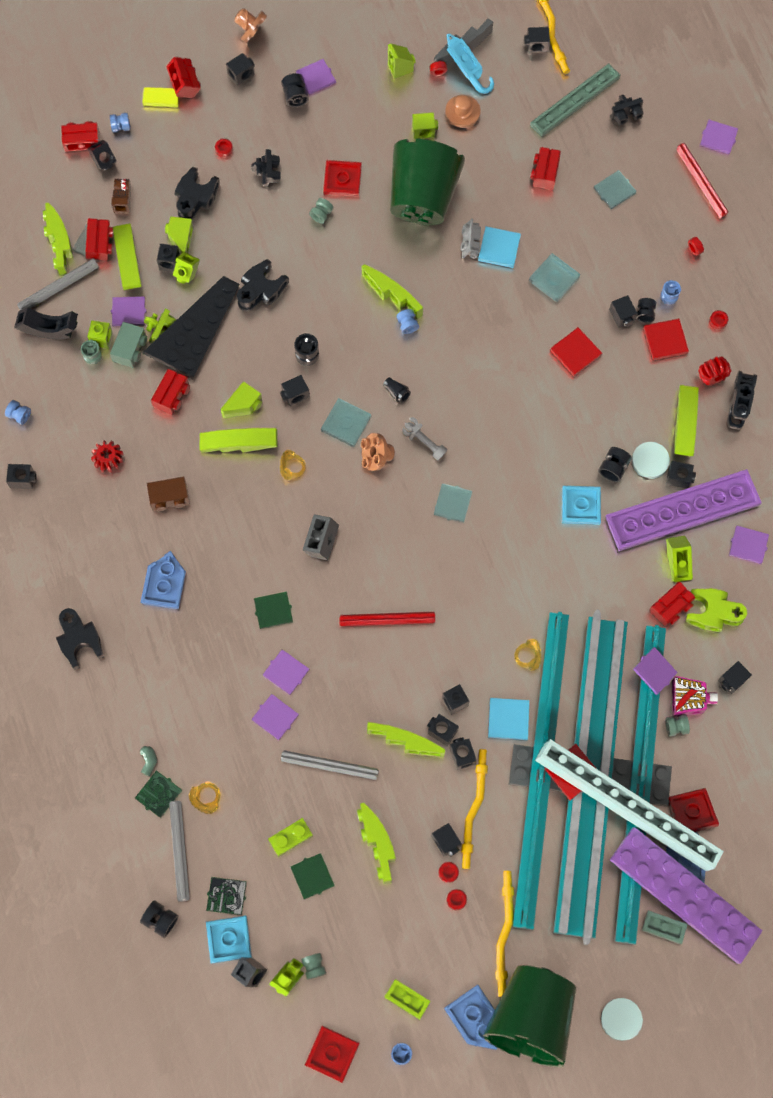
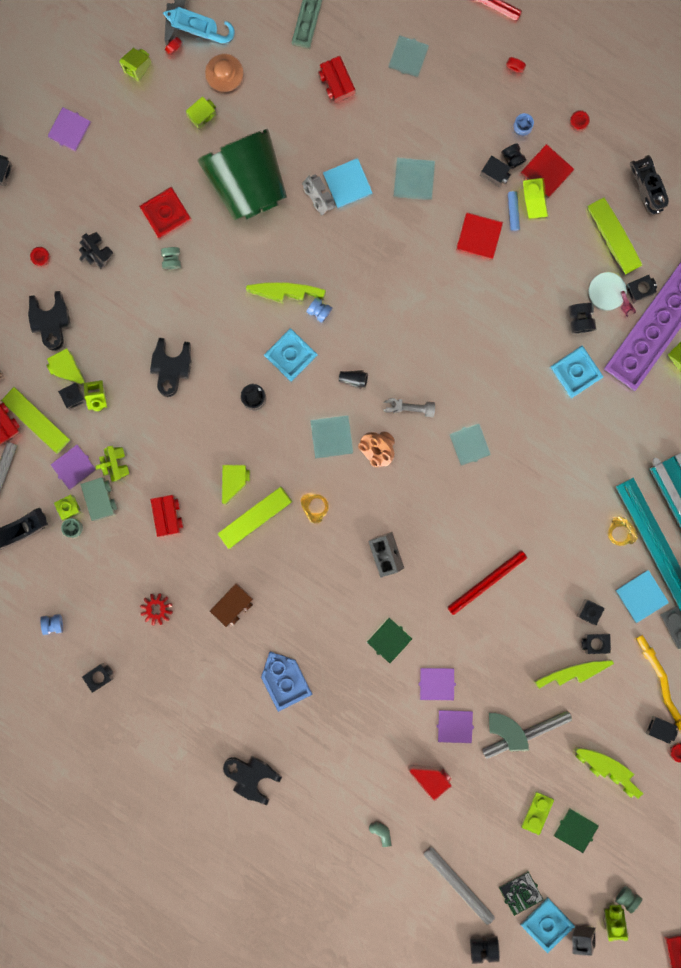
camera: 30 degrees left, 15 degrees up
clear green piece [135,770,182,818] -> none
black wing [142,276,240,379] -> none
clear yellow piece [189,783,220,814] -> none
black brick [280,375,310,406] -> none
black wheel [281,73,309,107] -> none
black brick [450,737,477,770] -> none
red gear [698,356,731,385] -> none
none -> medium azure tile [264,328,318,382]
none -> red slope [408,765,452,801]
none -> sand green tile [489,713,529,752]
none -> medium blue piece [508,191,520,231]
none -> lime slope [523,178,548,219]
none -> clear pink hand [621,291,636,317]

